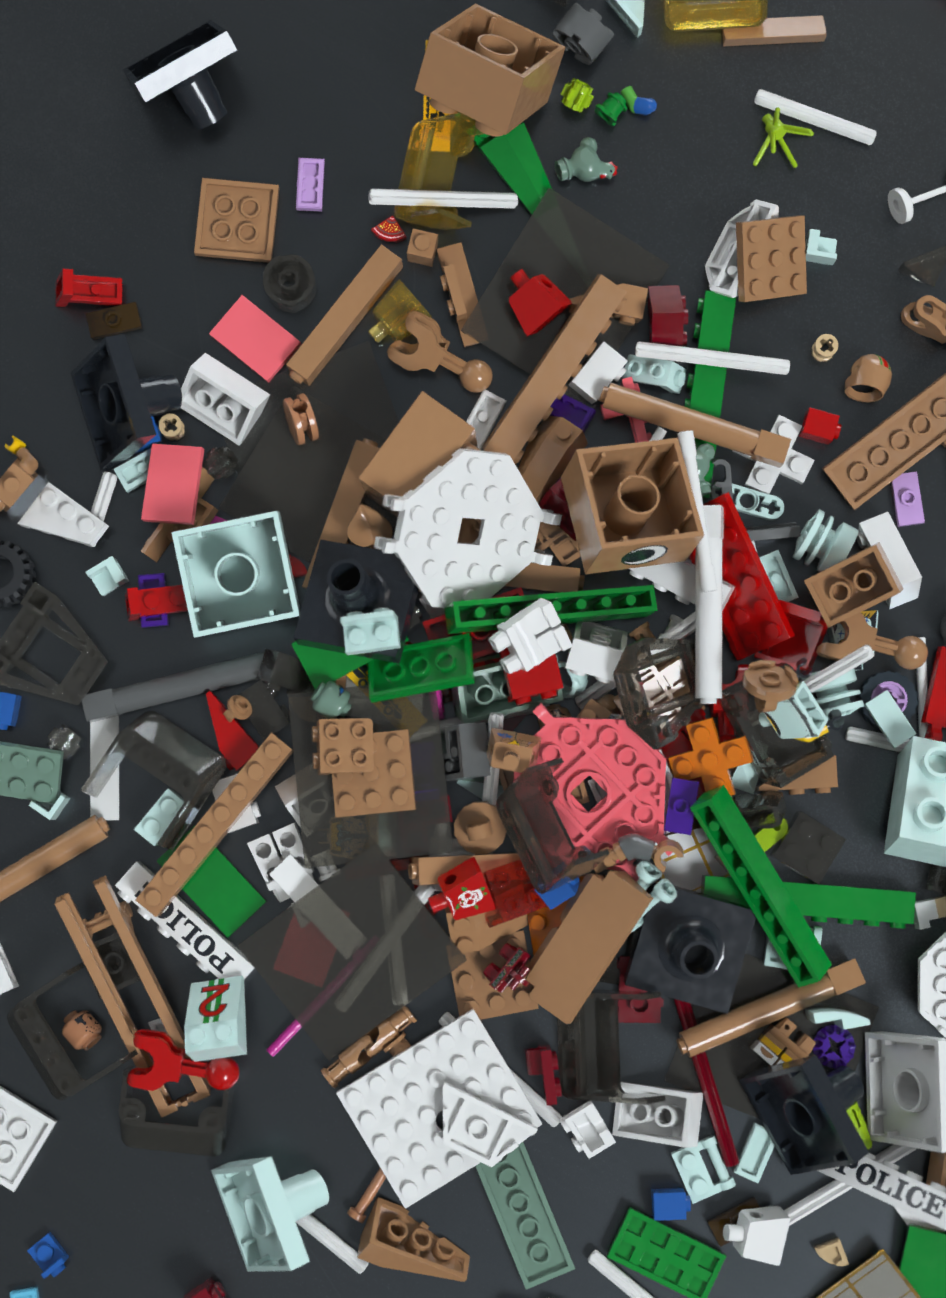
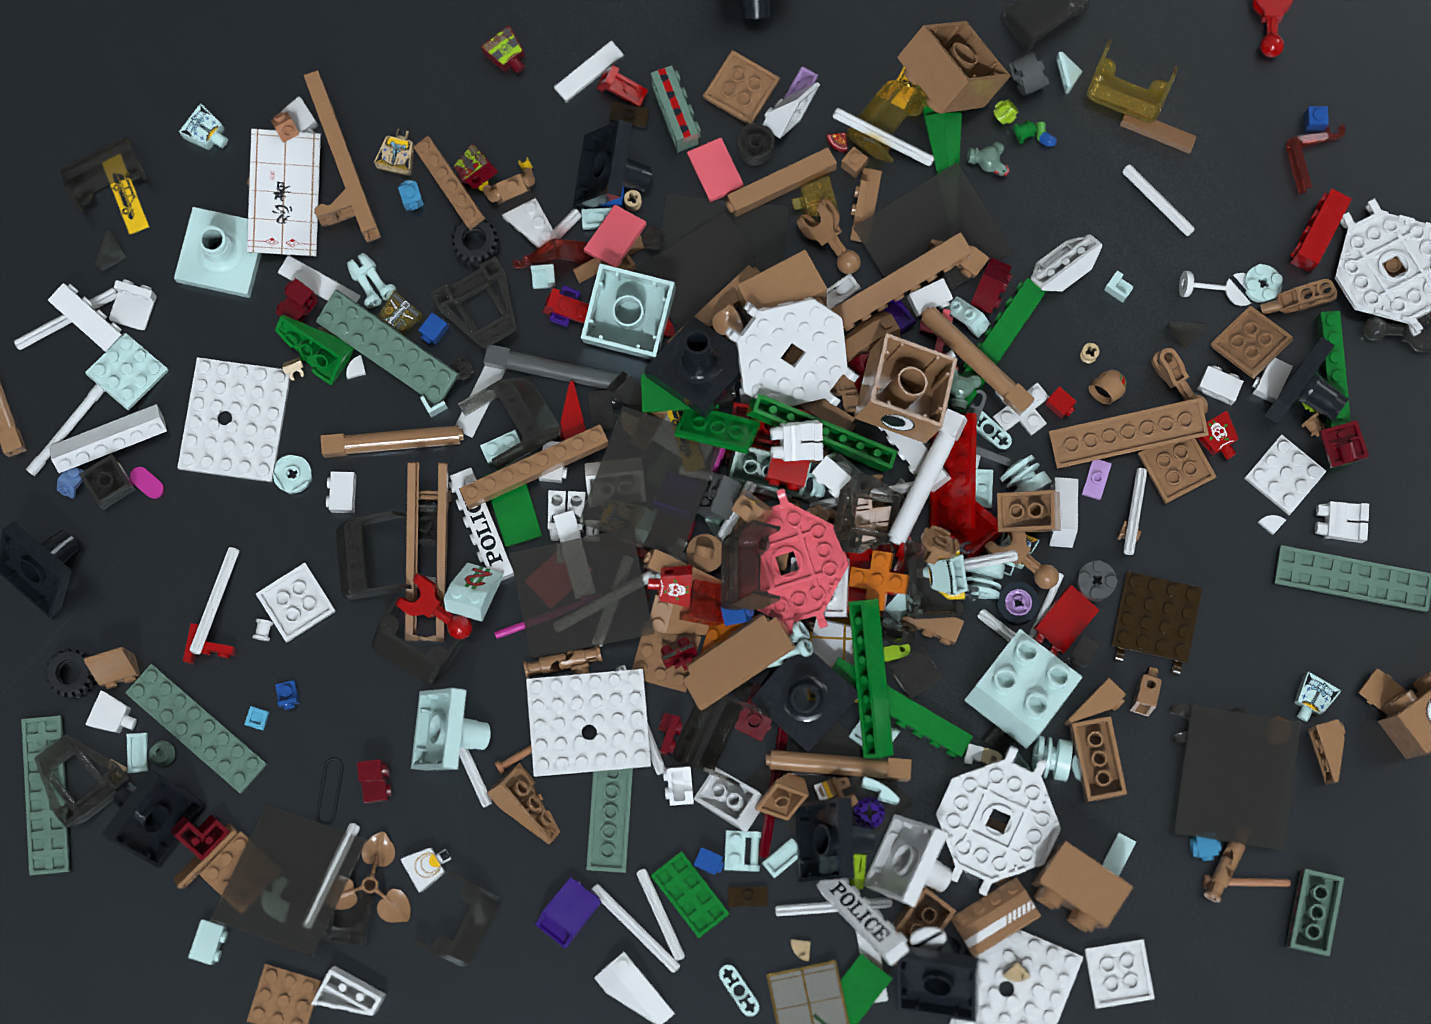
camera: 30 degrees right, 5 degrees down
nougat head [62,1010,102,1051] -> none
white slope [180,353,270,446] -> none
medium nougat plate [223,695,252,722] -> none
nougat head [283,393,319,445] -> none
sand green head [310,681,352,719] -> none
medium nougat bracket [312,718,374,775] -> none
medium nougat plate [332,729,416,818] -> none
light aqua bracket [340,608,401,655] -> none
white wing [443,1082,538,1167] -> none
red torso [509,269,572,336] -> none
piece [589,833,684,874] -> none
white axle [635,341,790,375] -> none
dark purple plate [664,778,699,835] -> none
white piece [677,431,717,593] -> none
white torso [723,1206,791,1265] -> none
medium nougat plate [736,215,807,302] -> none
lime plant [753,107,814,168] -> none
light aqua tile [864,690,916,748] -> none
none -> clear red hinge [512,238,595,269]
none -> white tile [554,41,624,102]
none -> sand green brick [651,65,701,152]
none -> medium nougat slope [755,773,809,821]
none -> white slope [763,82,820,138]

